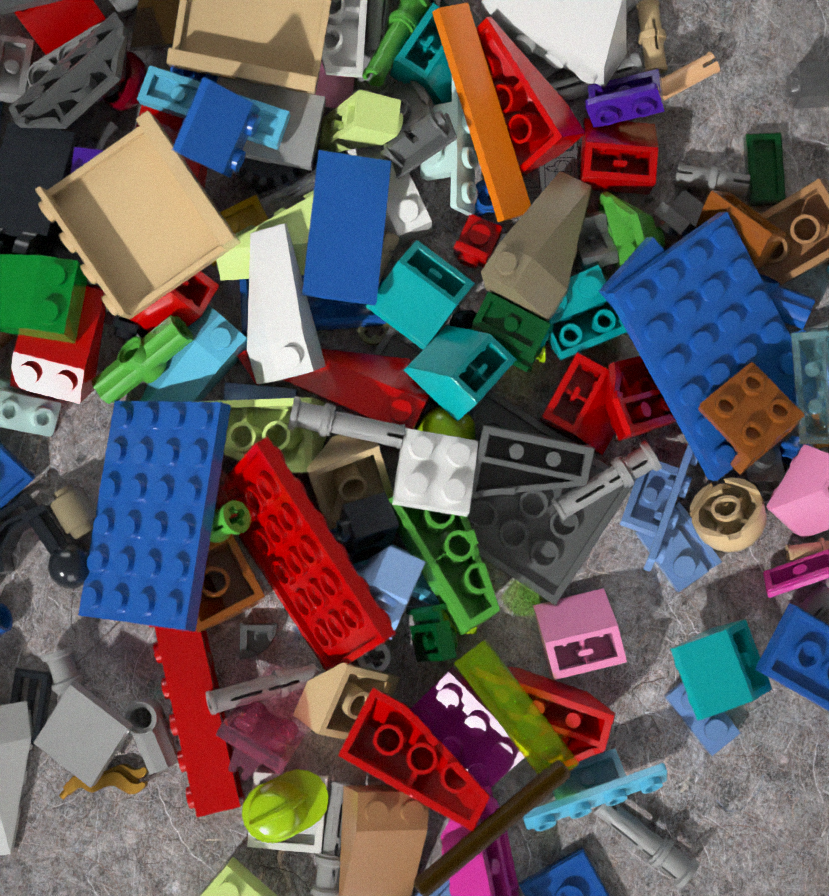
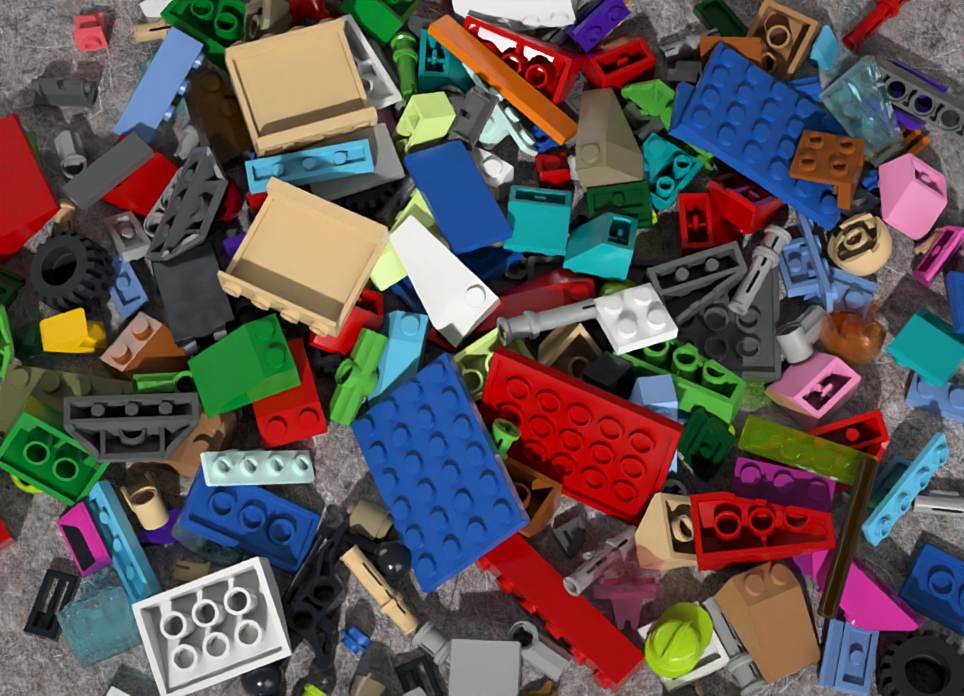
camera: 35 degrees left, 20 degrees down
blue slope [172,77,261,178] -> none
none -> tan pin [339,544,421,636]
none -> light grey piece [775,305,833,363]
none -> clear orange cylinder [820,311,887,368]

